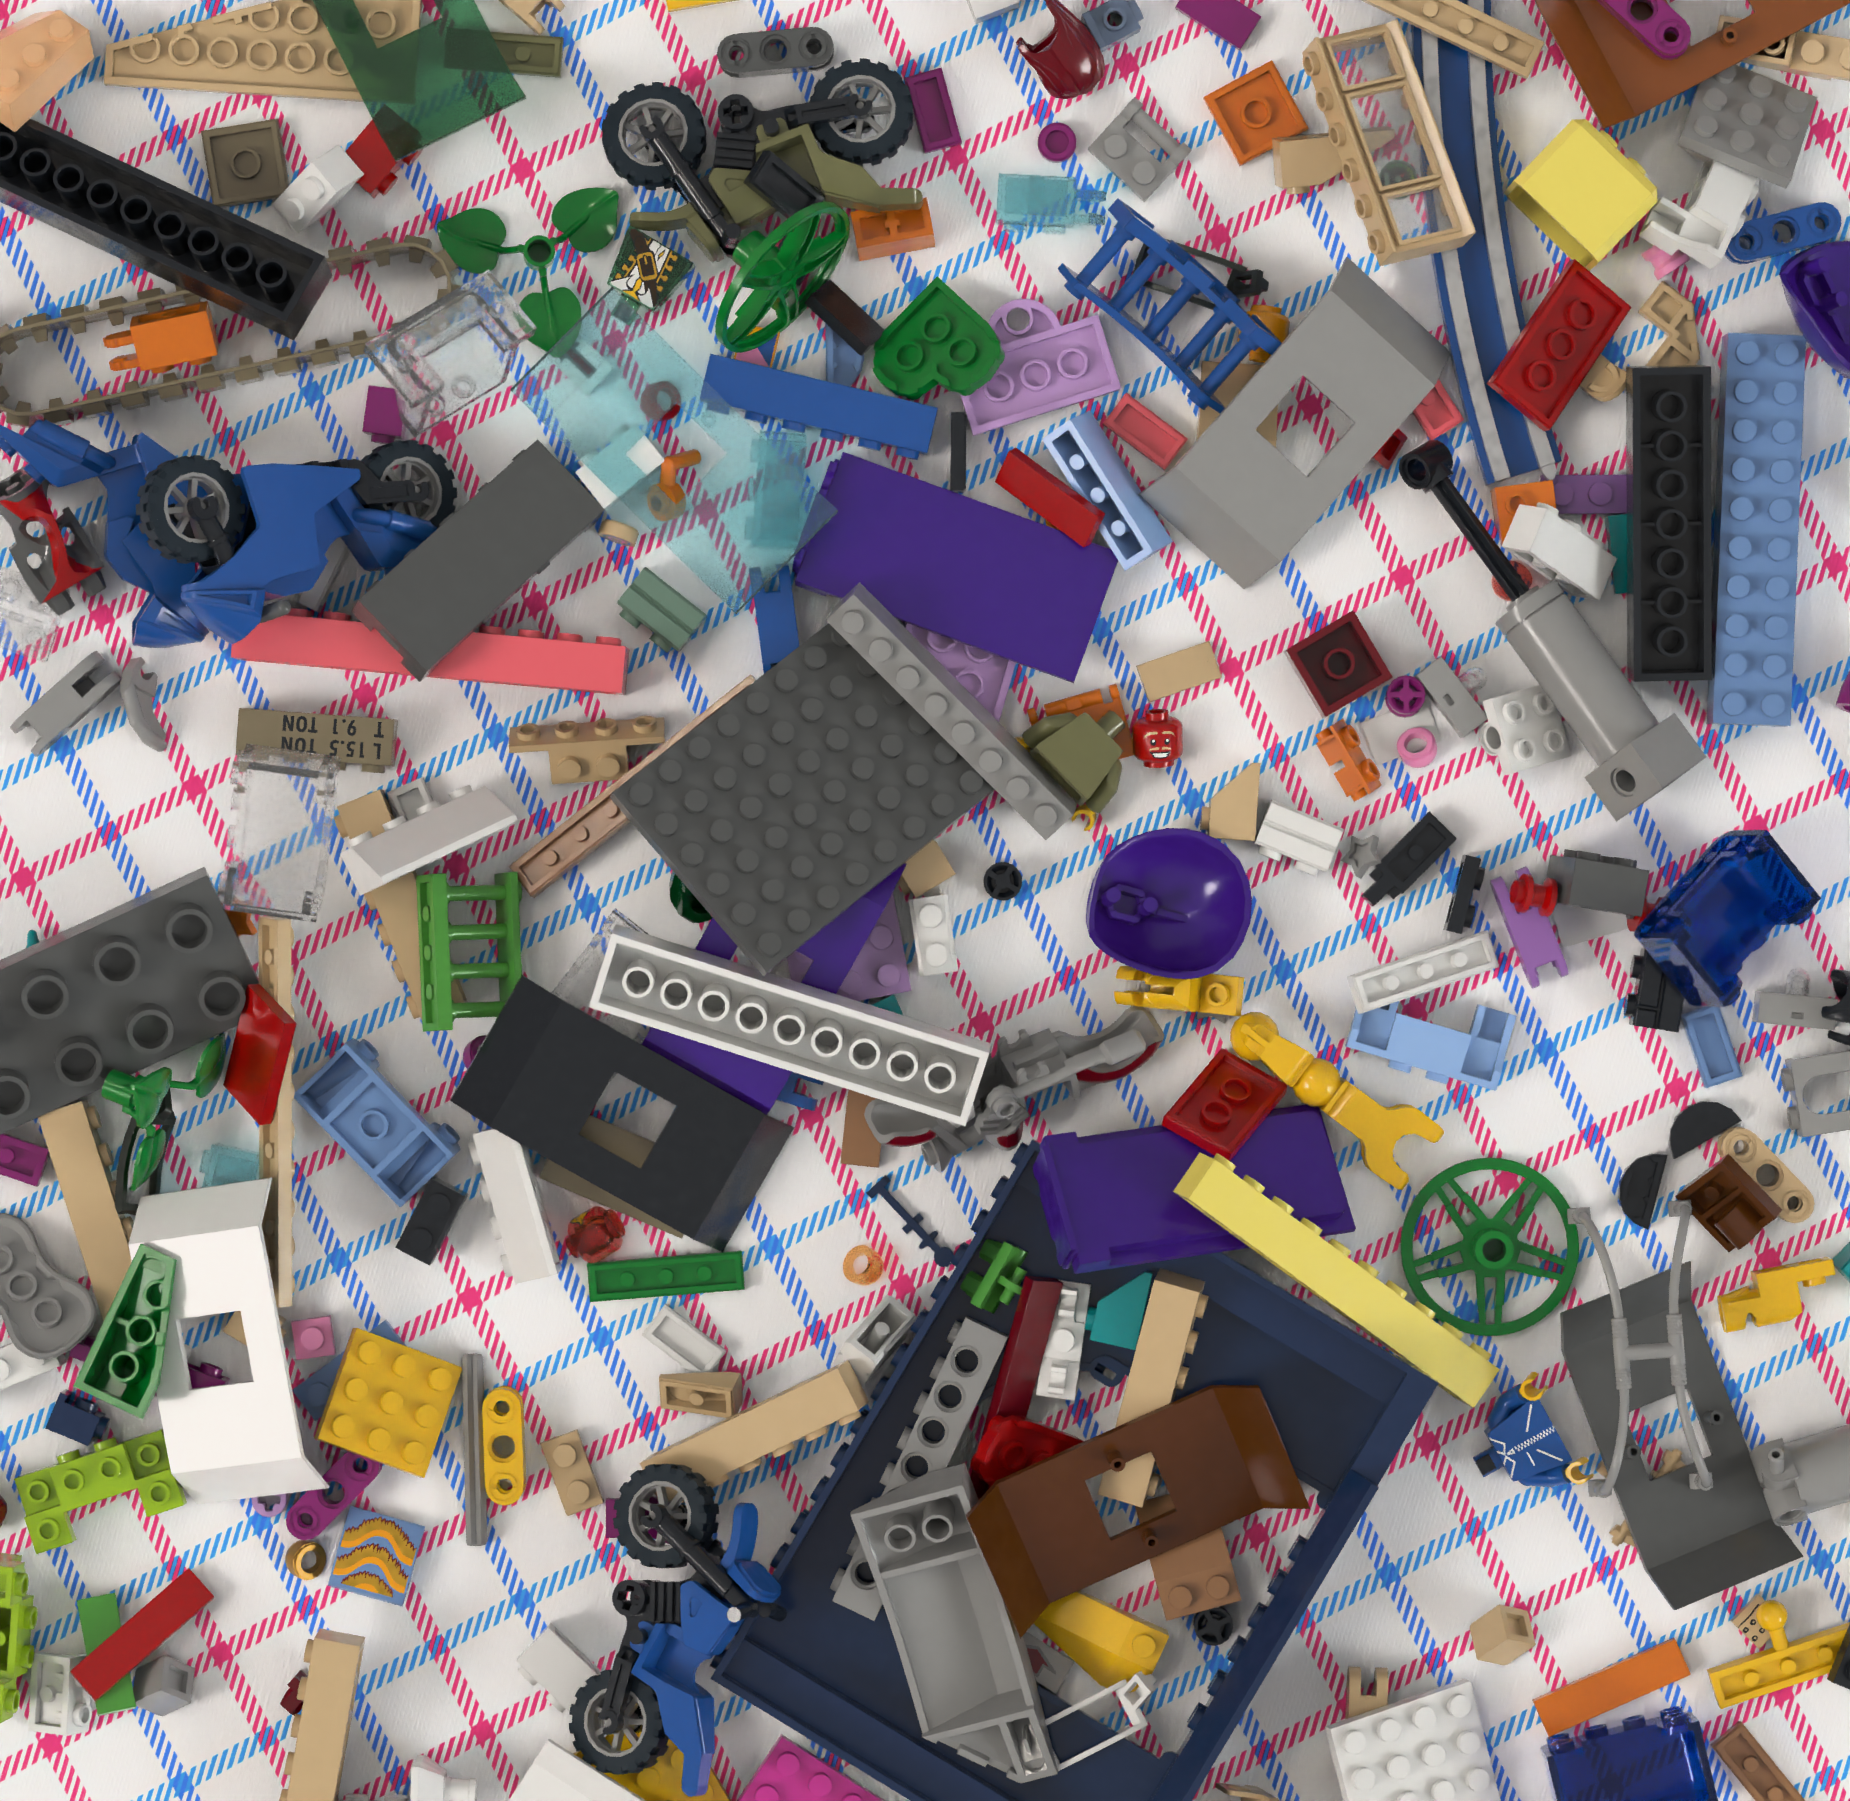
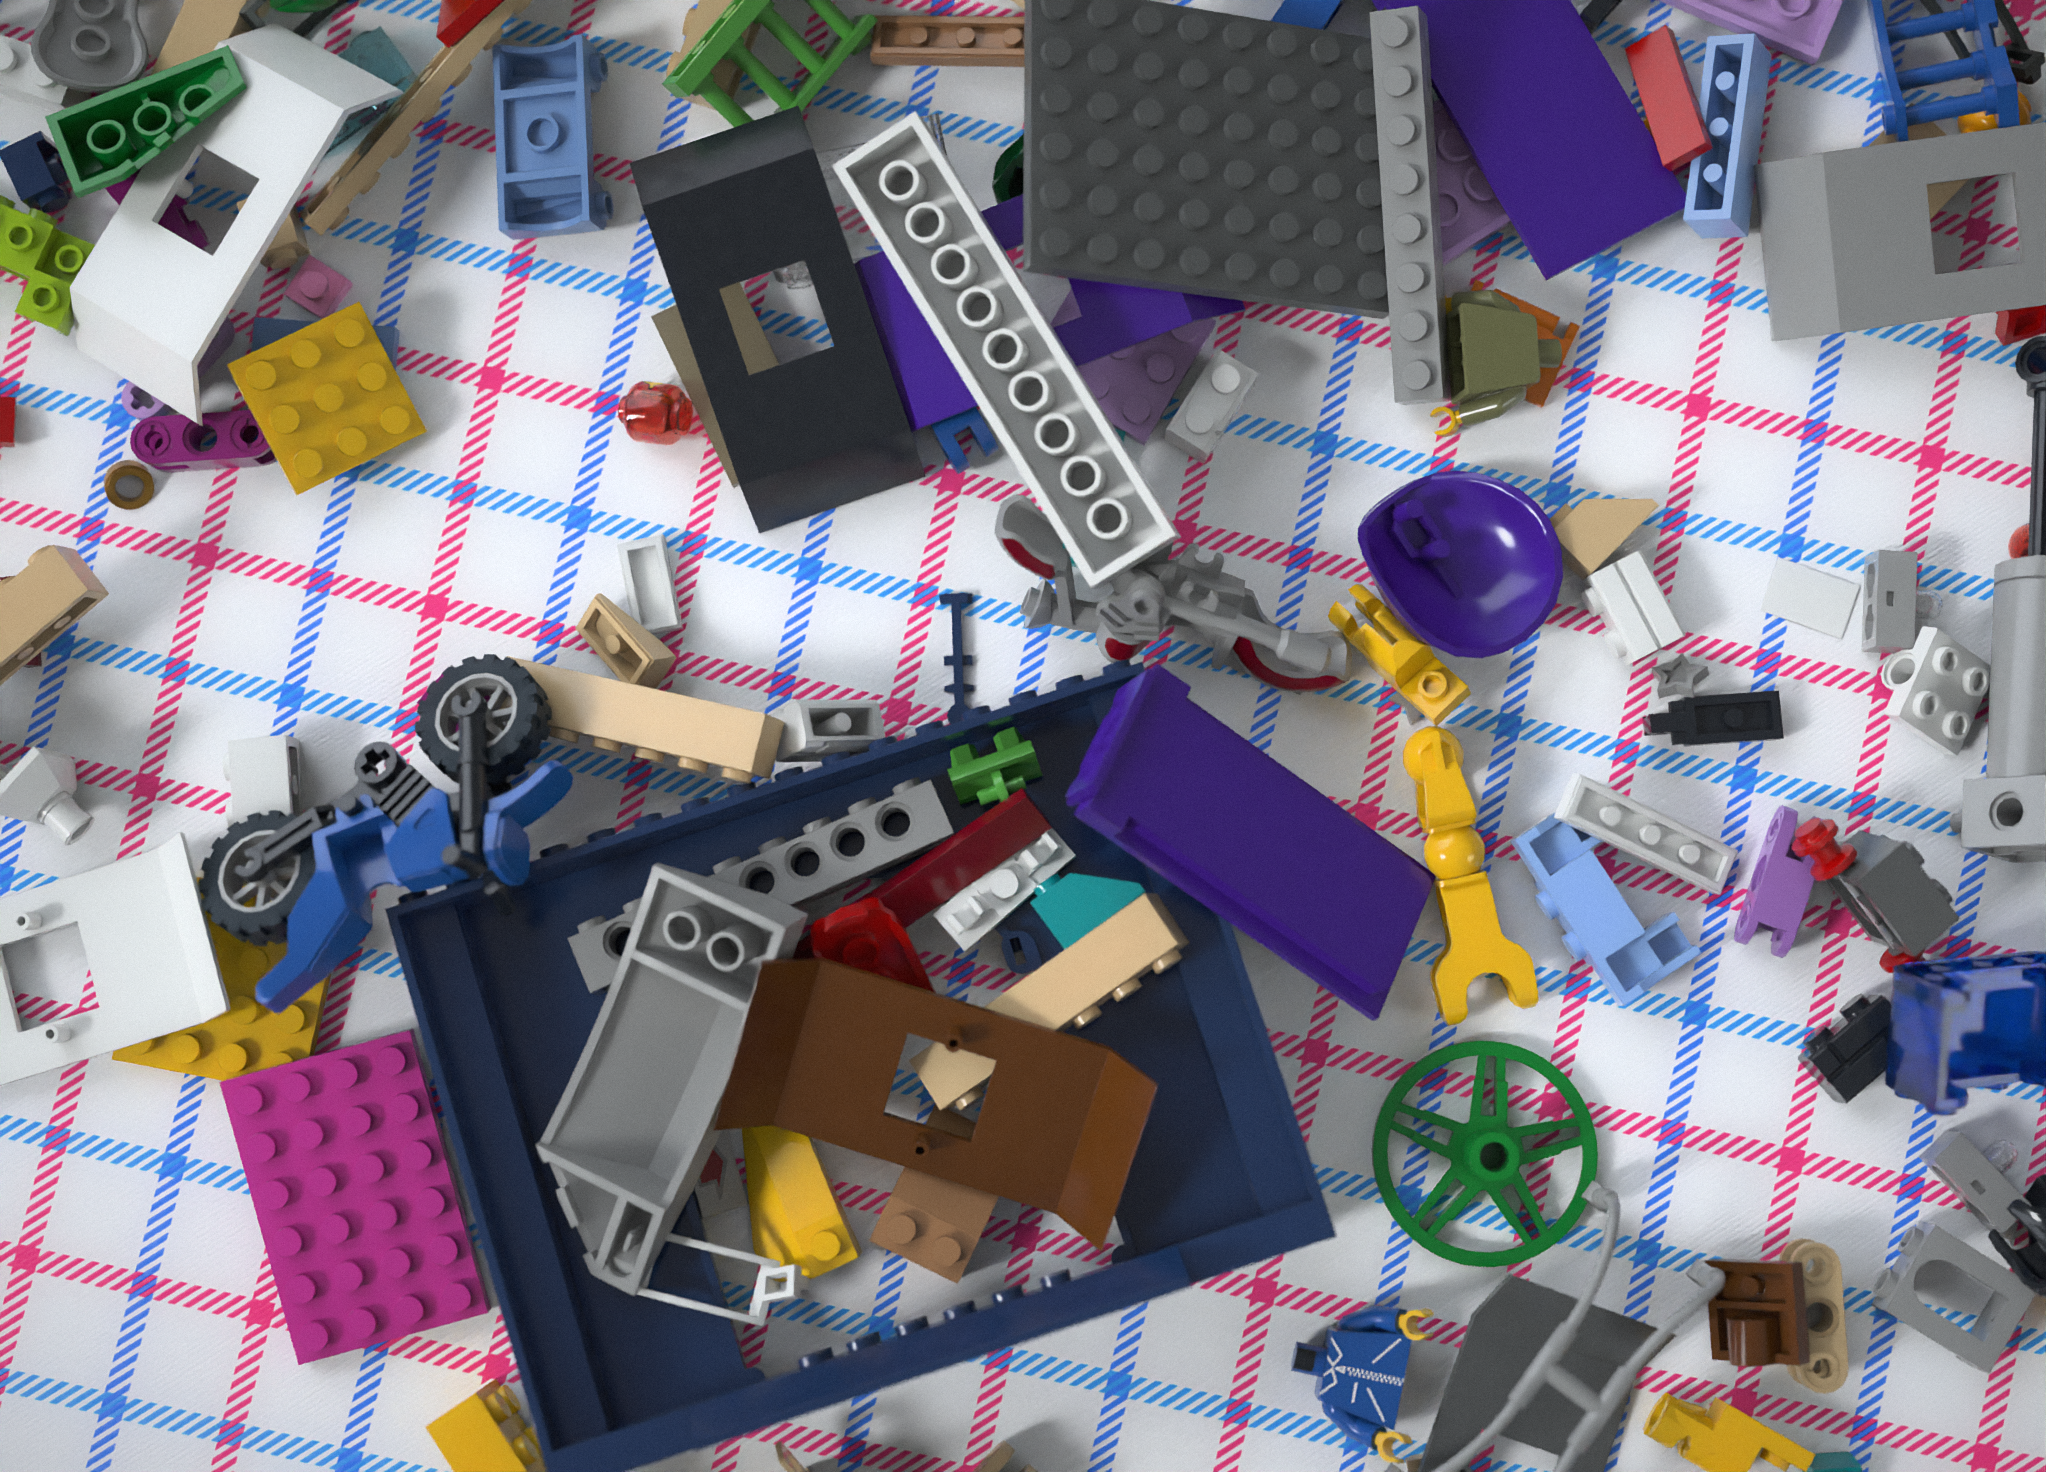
camera: 50 degrees right, 5 degrees down
slope [328,1506,425,1607] -> none
black brick [395,1176,469,1266] -> none
light grey axle [462,1353,488,1546] -> none
white slope [468,1128,562,1284] -> none
yellow piece [482,1385,527,1506] -> none
tan plate [540,1429,604,1516] -> none
green tile [587,1250,745,1302] -> none
medium nougat tile [840,1089,881,1168] -> none
clear orange piece [843,1245,884,1286] -> none
tan slope [898,840,956,898] -> none
black wheel [983,862,1022,900] -> none
coral tile [1102,393,1188,471] -> none
red head [1132,709,1183,768] -> none
tan slope [1136,641,1222,703] -> none
red tile [1162,1048,1288,1161] -> none
light yellow brick [1173,1153,1500,1408] -> none
black wheel [1193,1606,1233,1646] -> none
dark red brick [1283,610,1393,718] -> none
orange hinge [1315,719,1382,802] -> none
magenta wheel [1385,675,1426,718] -> none
bright pink piece [1397,727,1437,768] -> none
black plate [1443,855,1485,934] -> none
white sticker [1552,904,1628,948] -> none
black tile [1618,1153,1668,1230] -> none
black tile [1668,1101,1742,1159] -> none
medium blue tile [1681,1002,1743,1088] -> none

